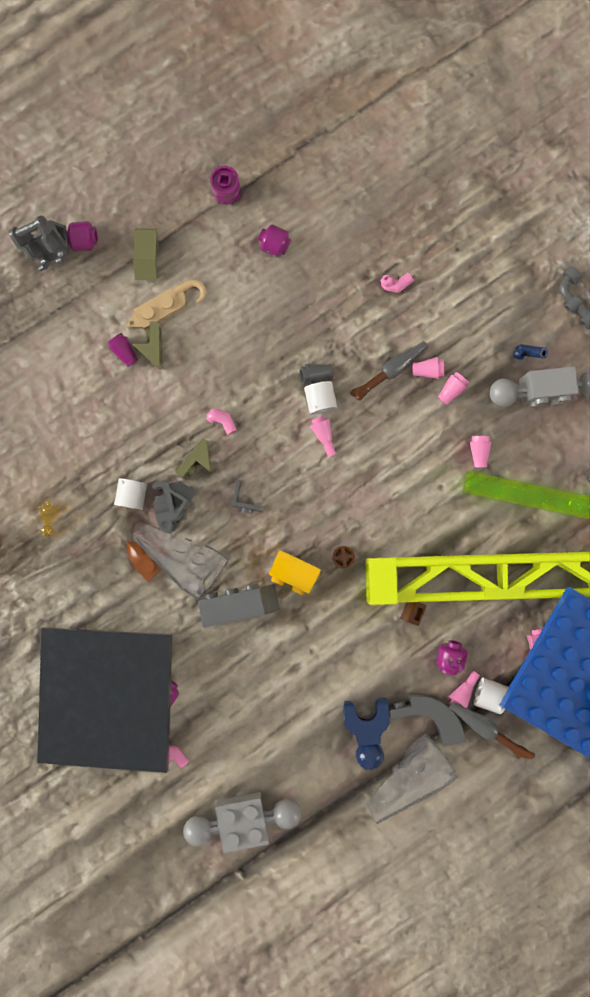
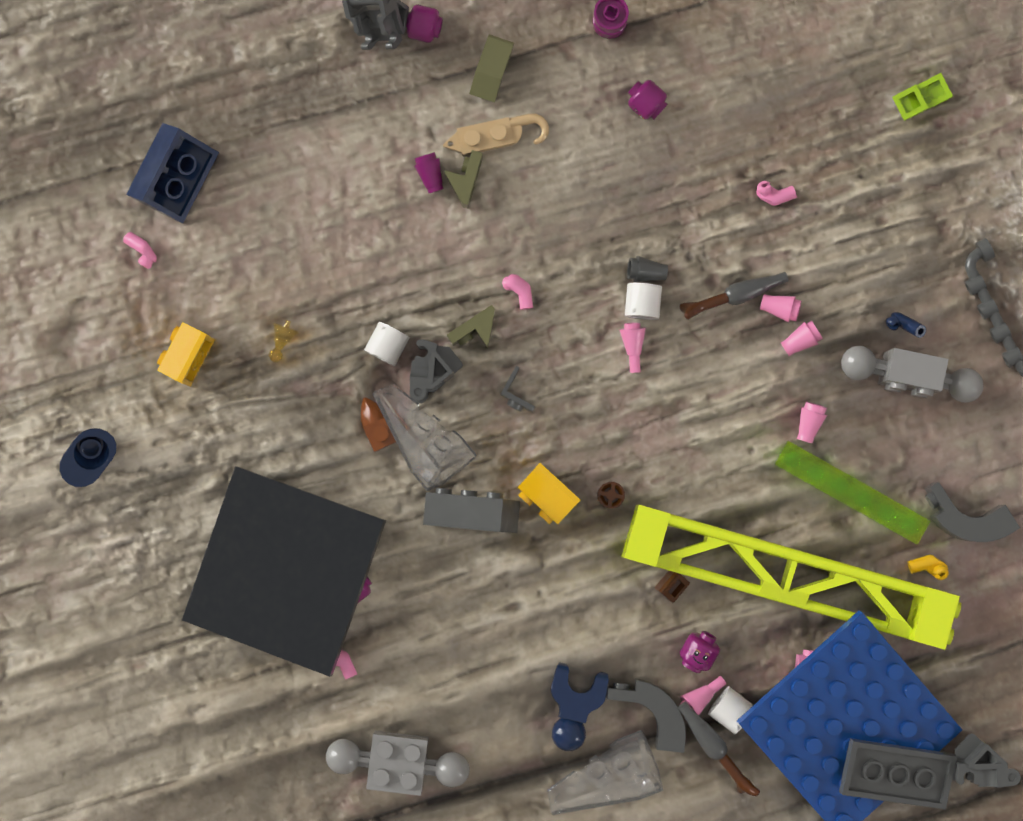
camera: 20 degrees right, 0 degrees up
none -> lime slope [892,73,953,121]

